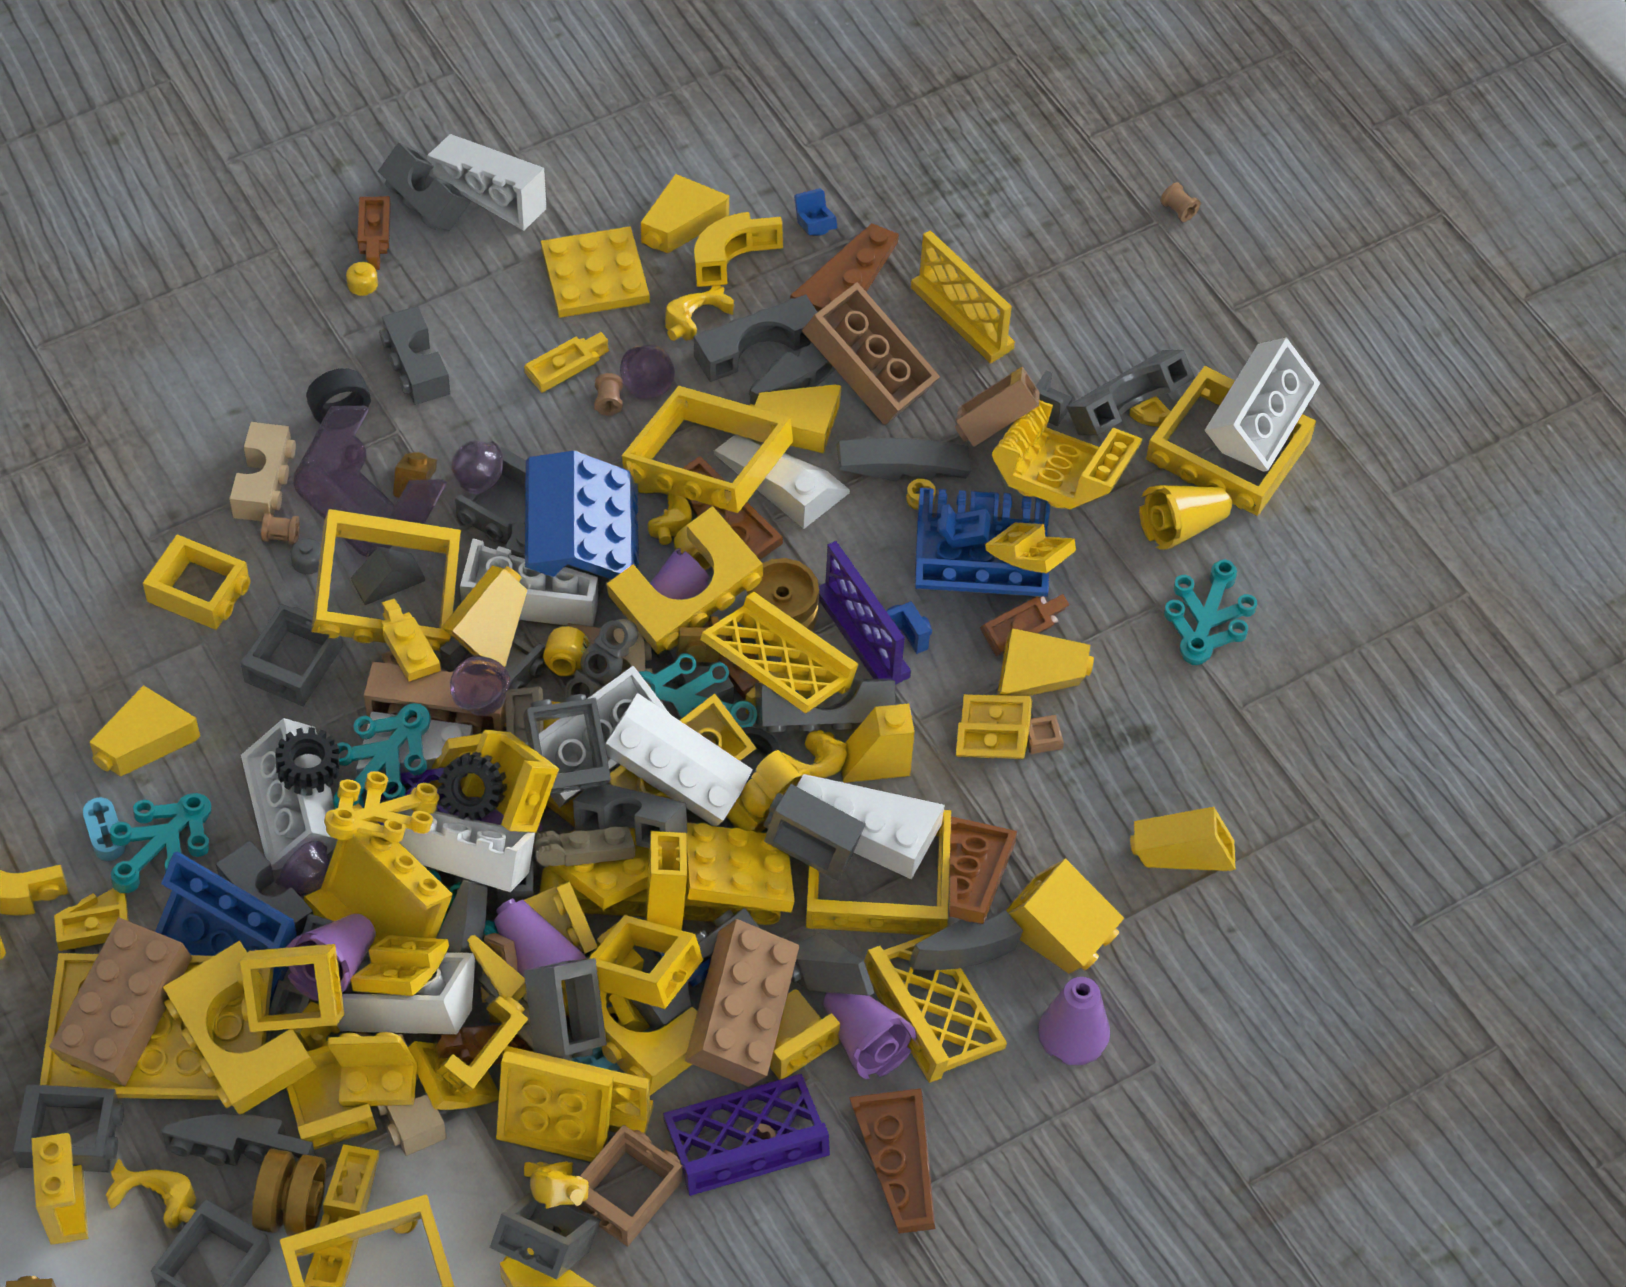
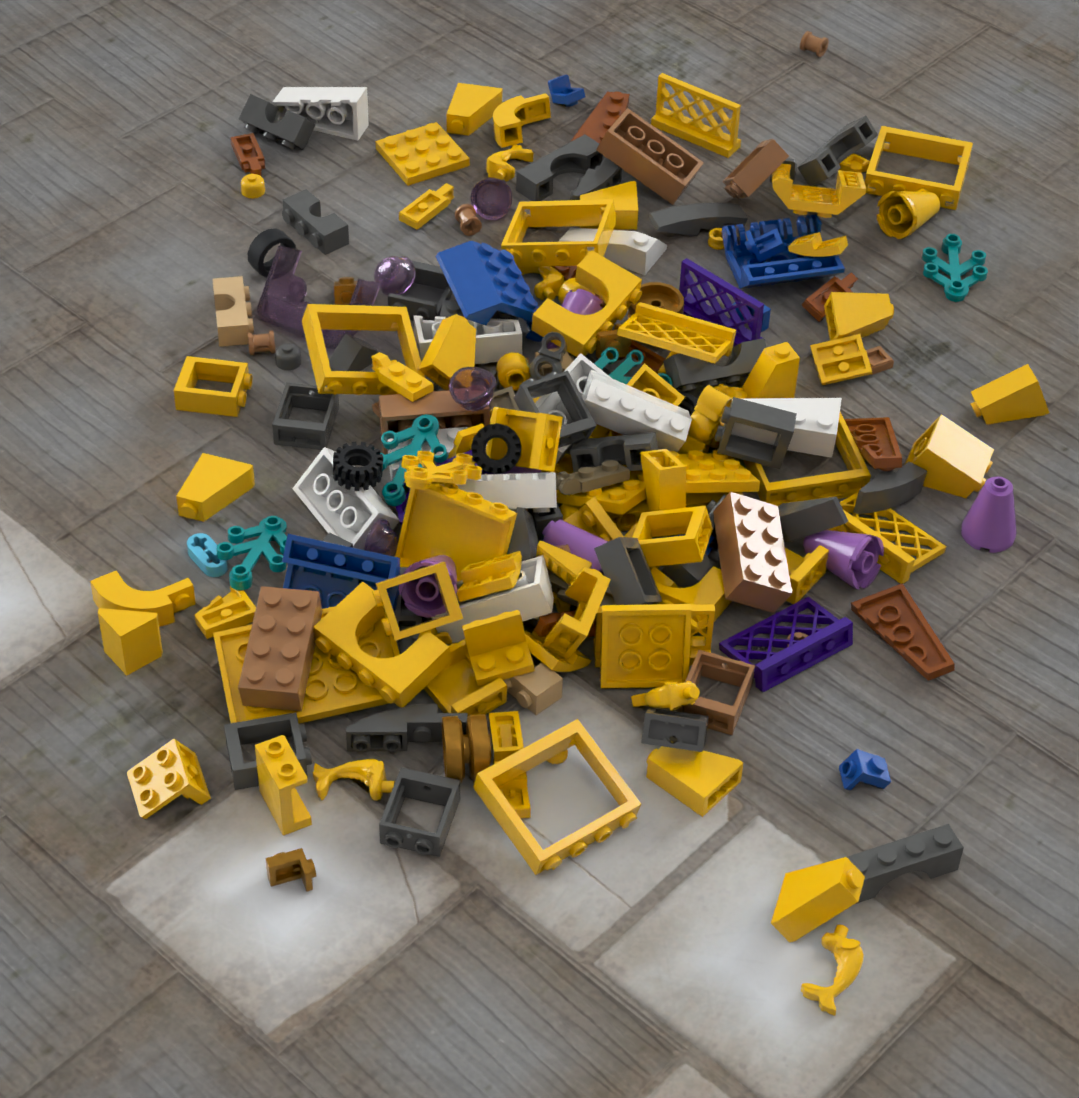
camera: 15 degrees left, 10 degrees down
white slope [1205,337,1320,472] -> none

